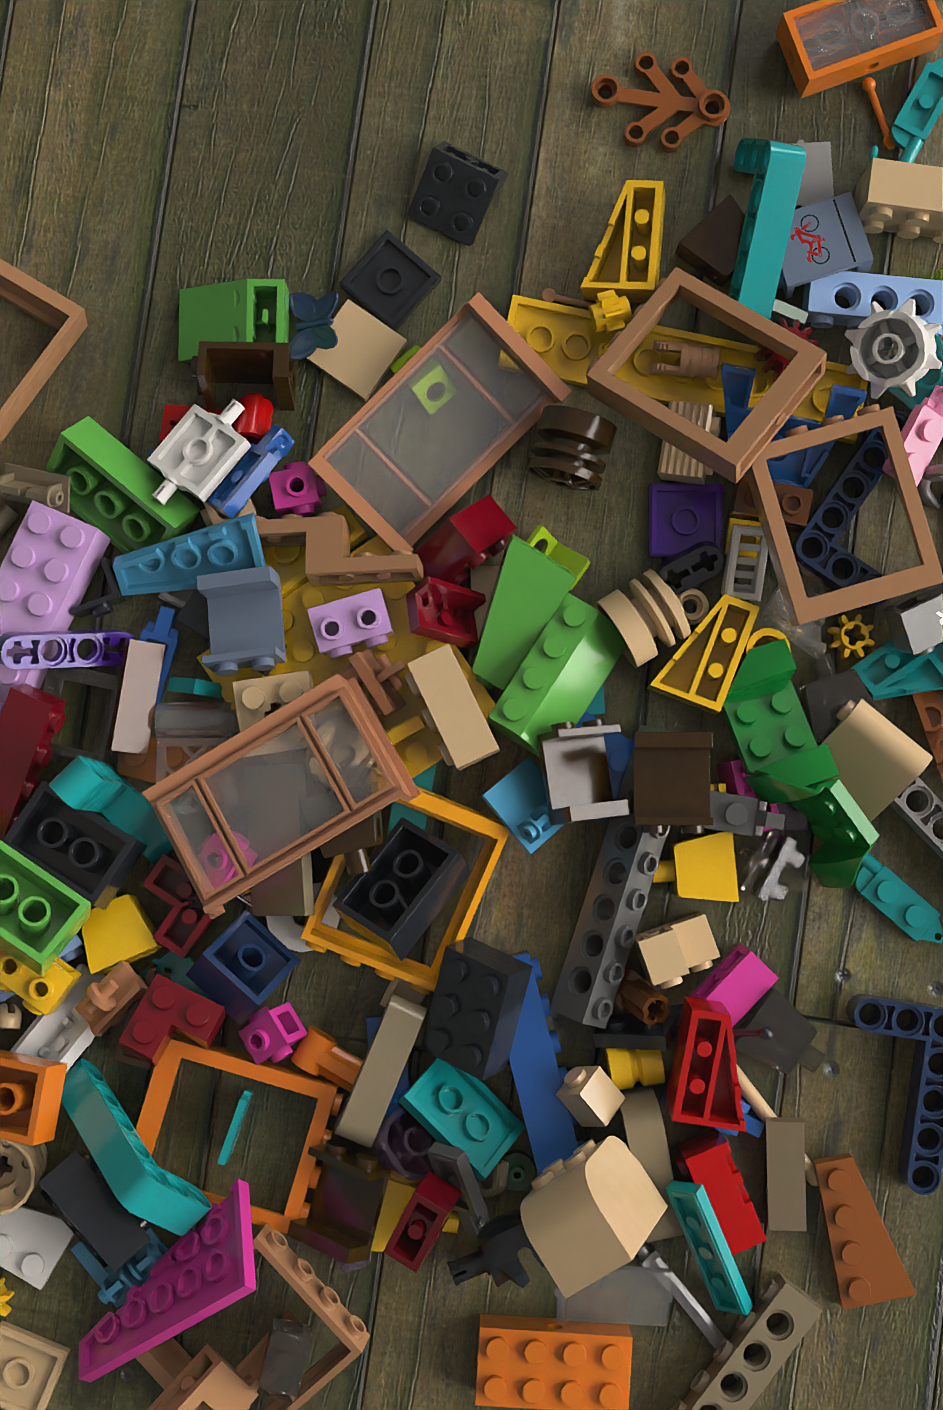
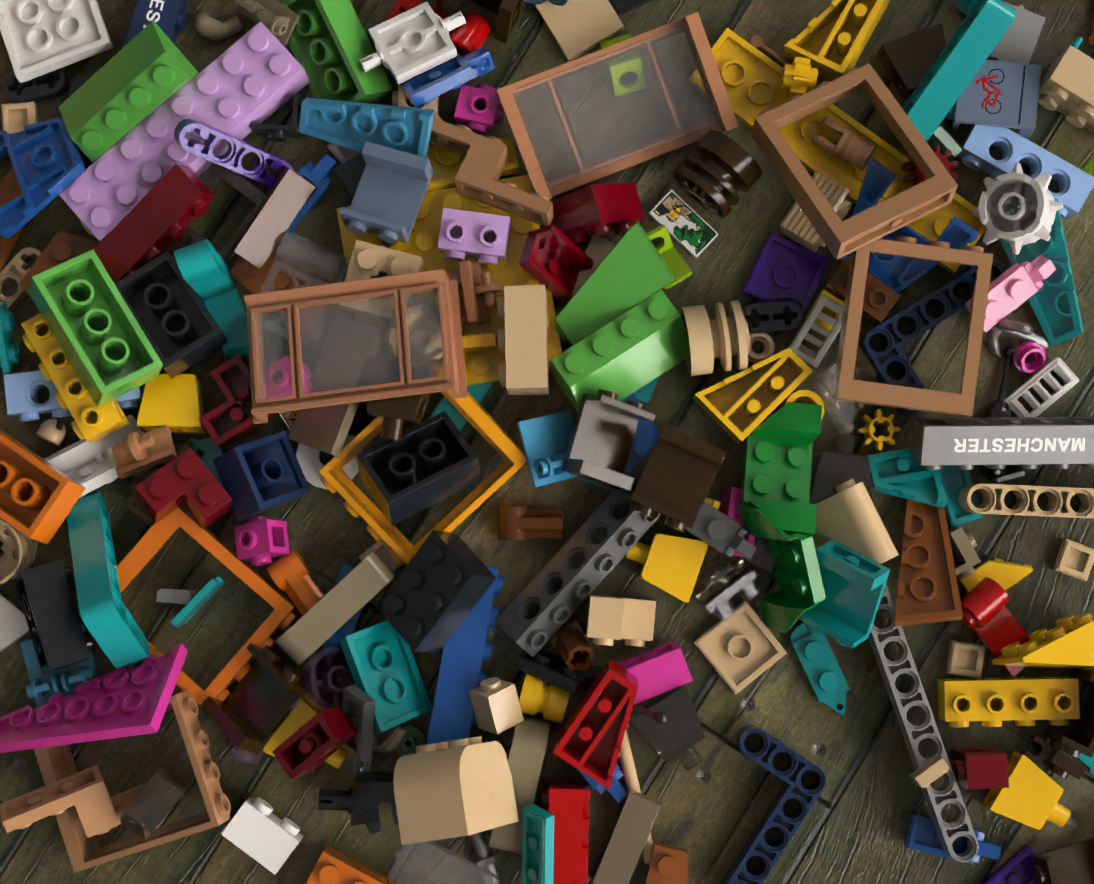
camera: 20 degrees right, 0 degrees up
teal tile [168,677,222,699] -> none
none -> light grey tile [156,588,197,605]
none -> white brick [221,797,304,875]
none -> reddish brown piece [498,507,563,540]
none -> tile [648,189,719,259]
none -> tan tile [694,601,787,695]
none -> teal panel [799,539,891,649]

